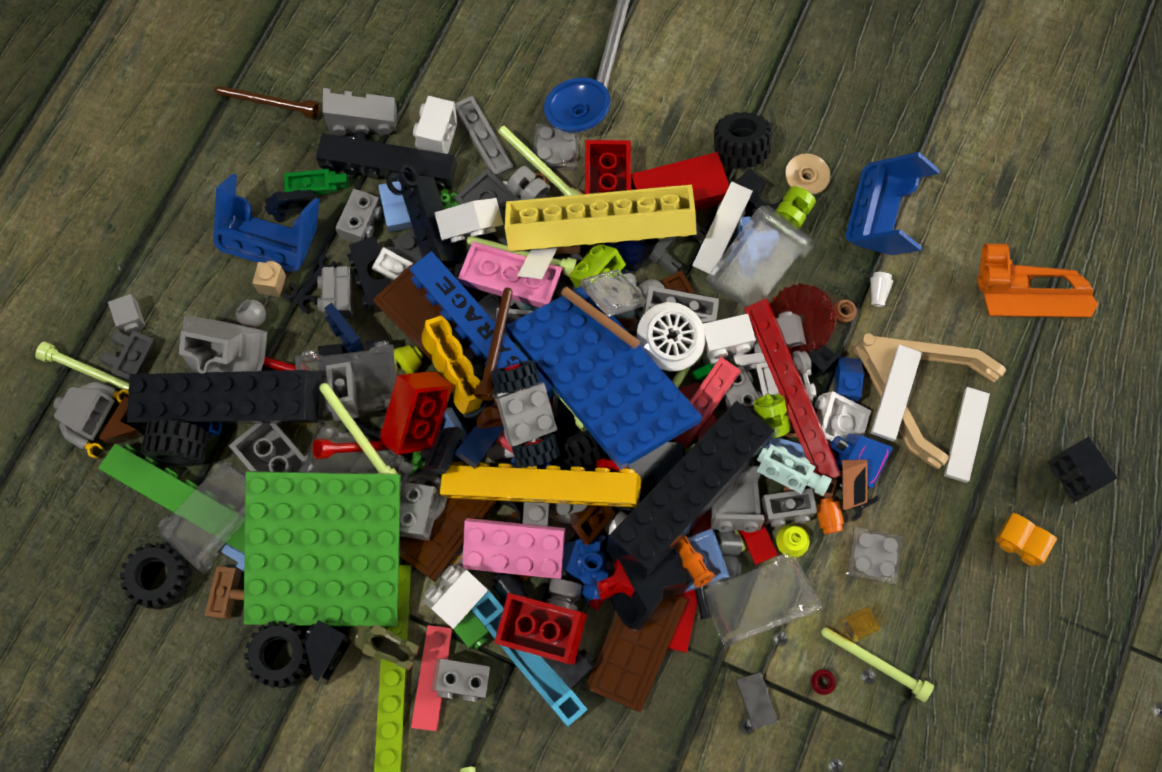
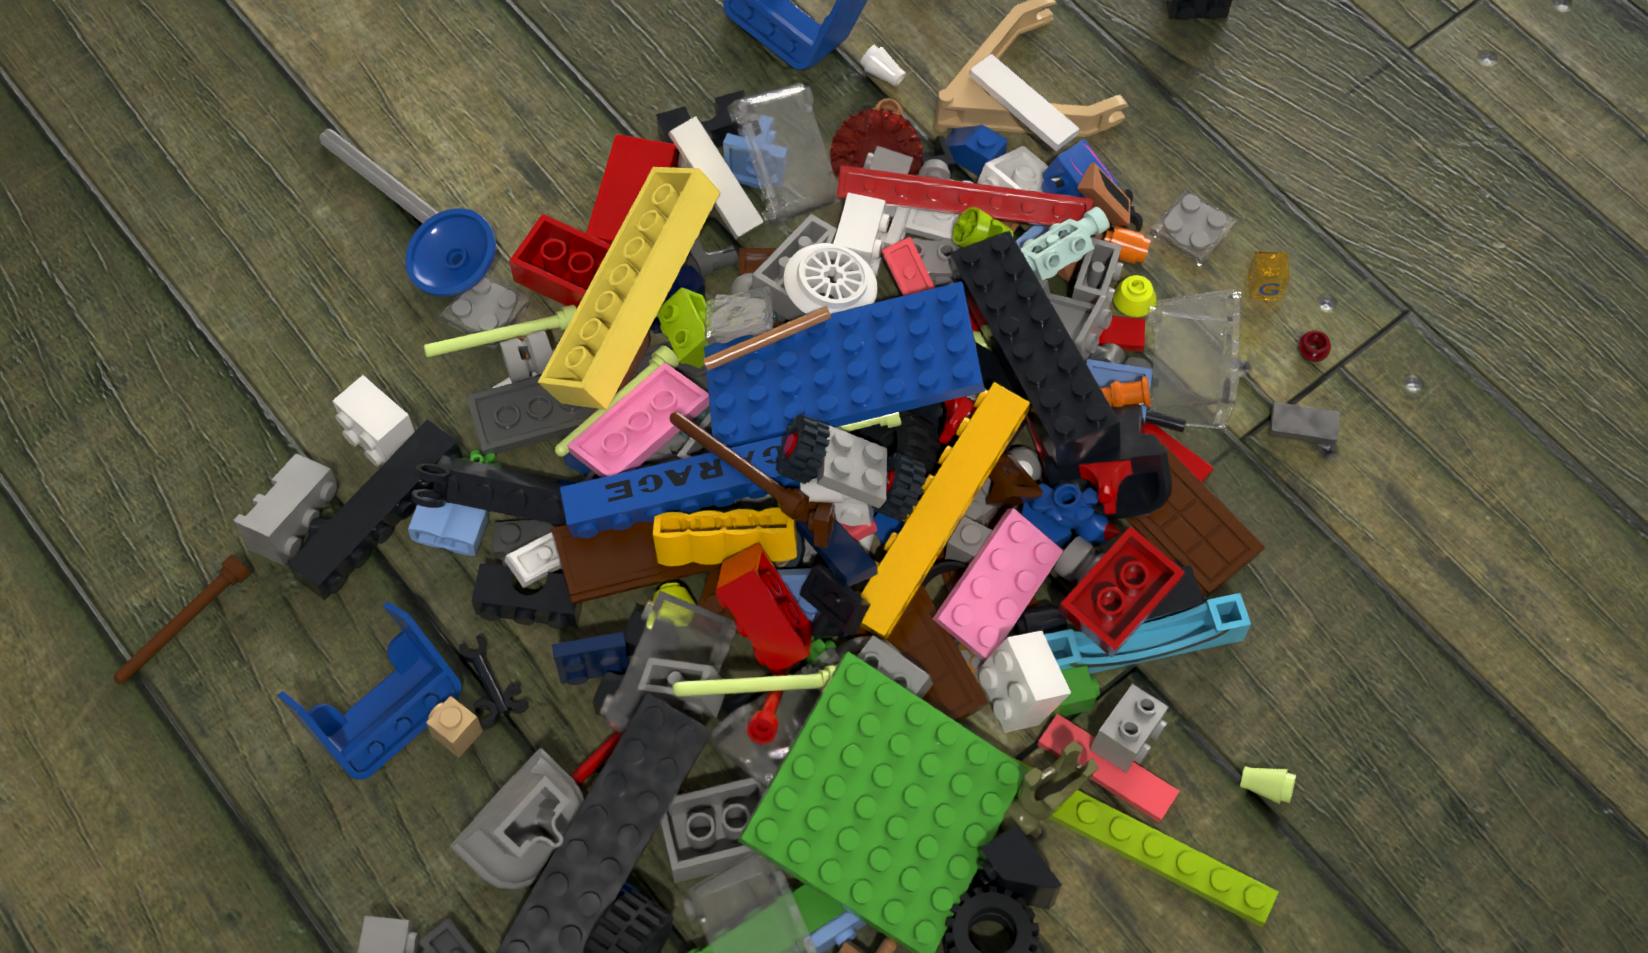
camera: 60 degrees left, 10 degrees down
light grey piece [236,299,266,328] -> none
black plate [264,190,315,222] -> none
green hinge [284,169,349,195] -> none
light grey brick [317,266,353,318] -> none
light grey brick [336,189,383,243] -> none
white brick [435,198,503,242] -> none
light grey tile [455,96,514,177] -> none
white sticker [517,247,558,279] -> none
green tile [692,363,715,381] -> none
black tyre [714,111,771,169] -> none
lime wheel [773,186,816,231] -> none
tan dish [785,154,830,195] -> none
yellowish green piece [821,627,934,703] -> none
white tile [944,387,990,483] -> none
light orange brick [995,513,1057,566] -> none

